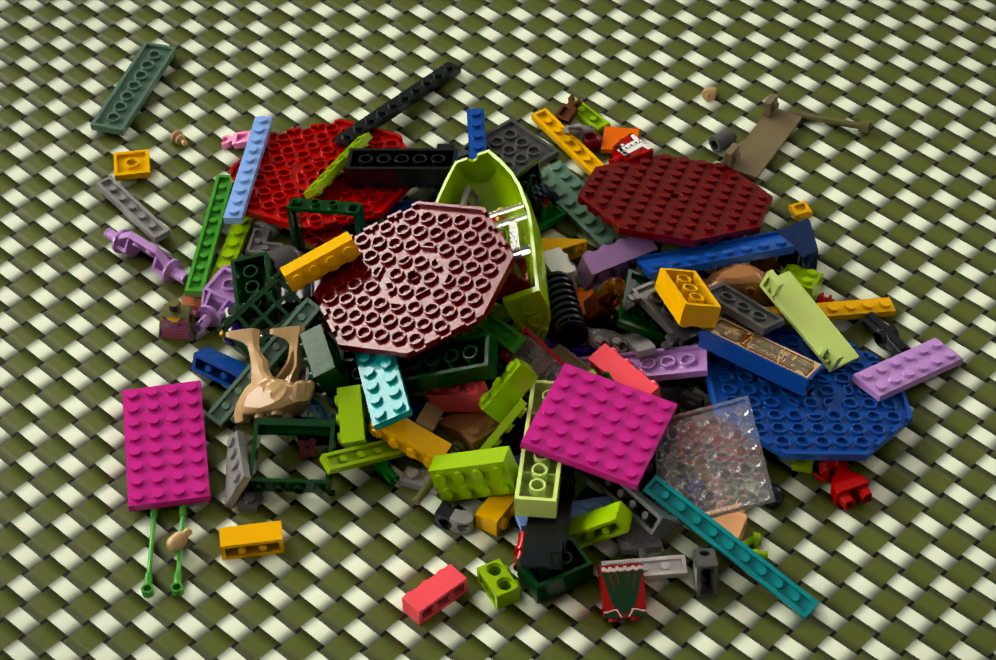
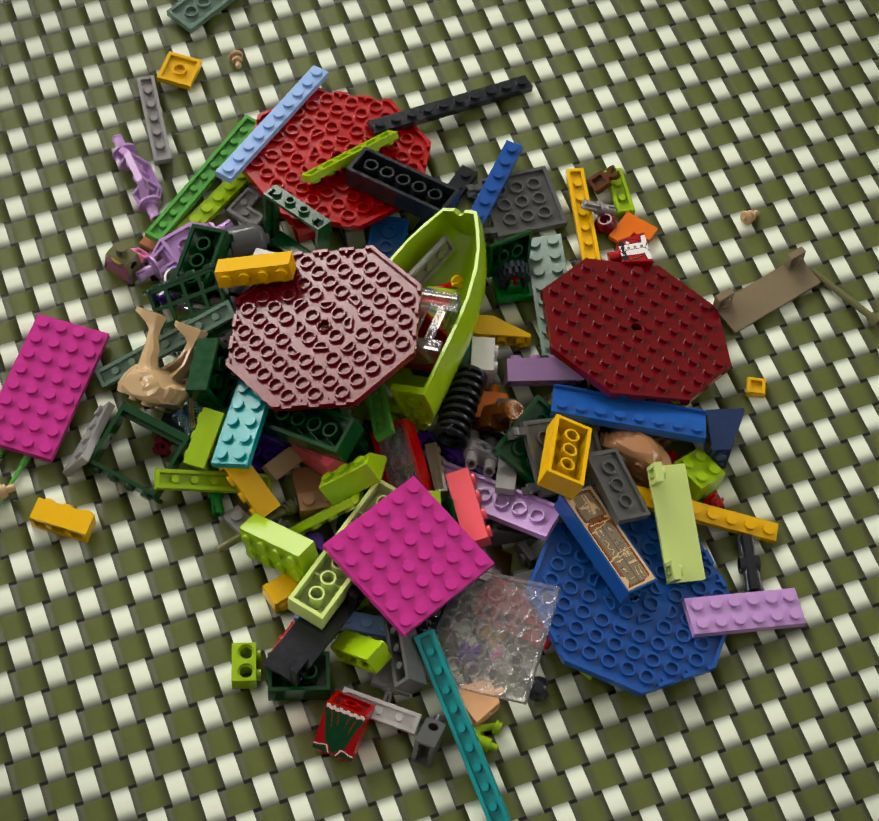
camera: 20 degrees right, 15 degrees up
blue brick [191,346,248,388] -> none
bright pink plate [221,130,251,149] -> none
dark grey plate [237,490,263,514] -> none
coral brick [402,564,468,626] -> none
leg [435,499,474,535] -> none
dark grey brick [709,128,737,153] -> none
red hips [813,460,872,510] -> none

